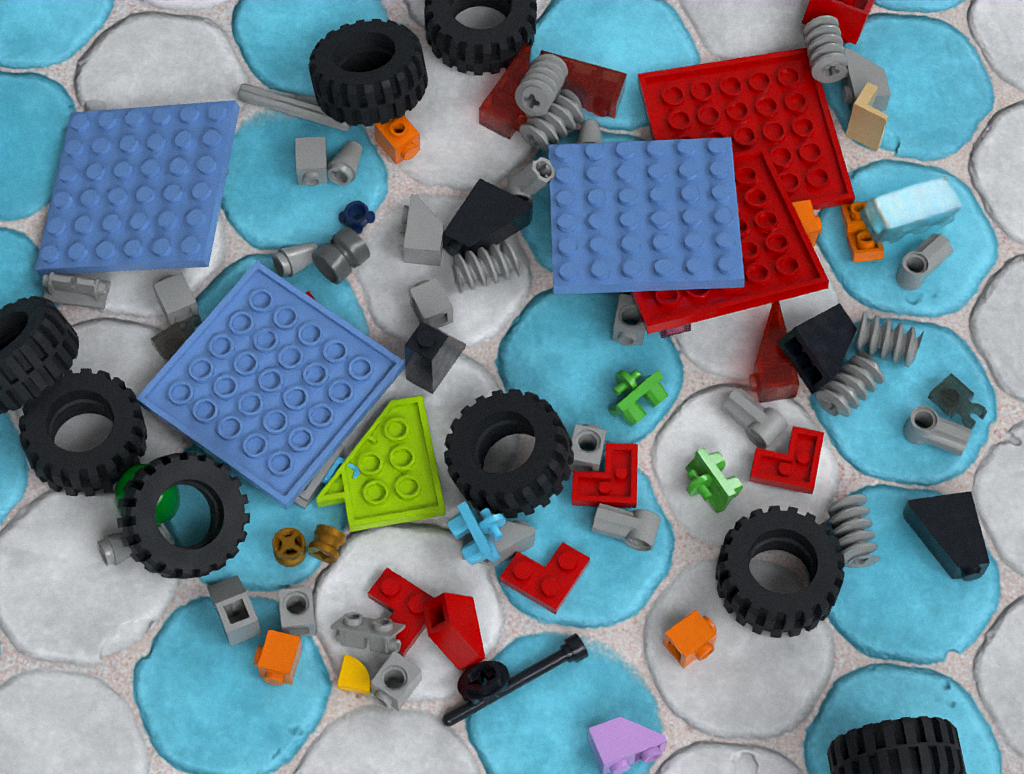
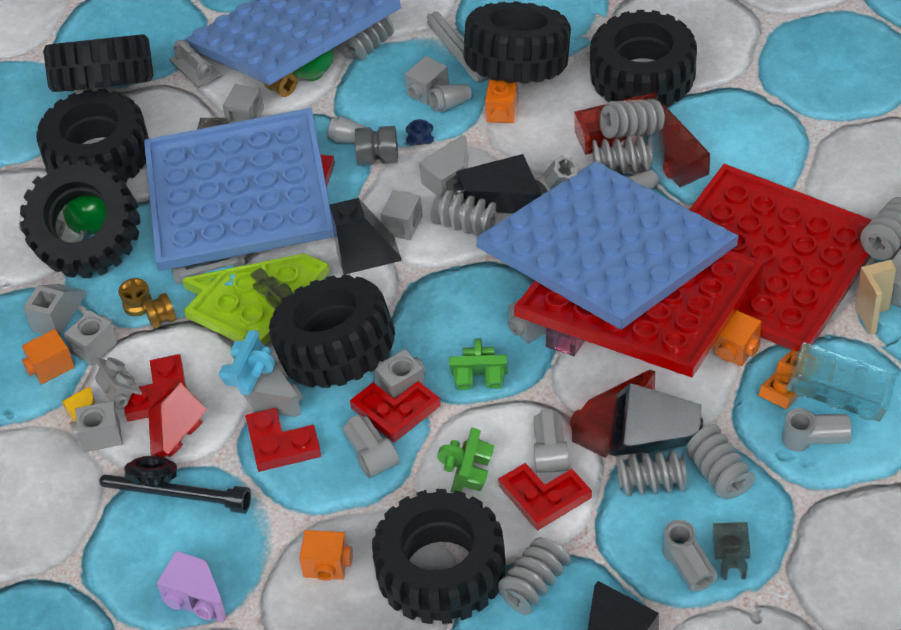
camera: 50 degrees right, 15 degrees down
none -> clear smoke plate [250,268,293,309]

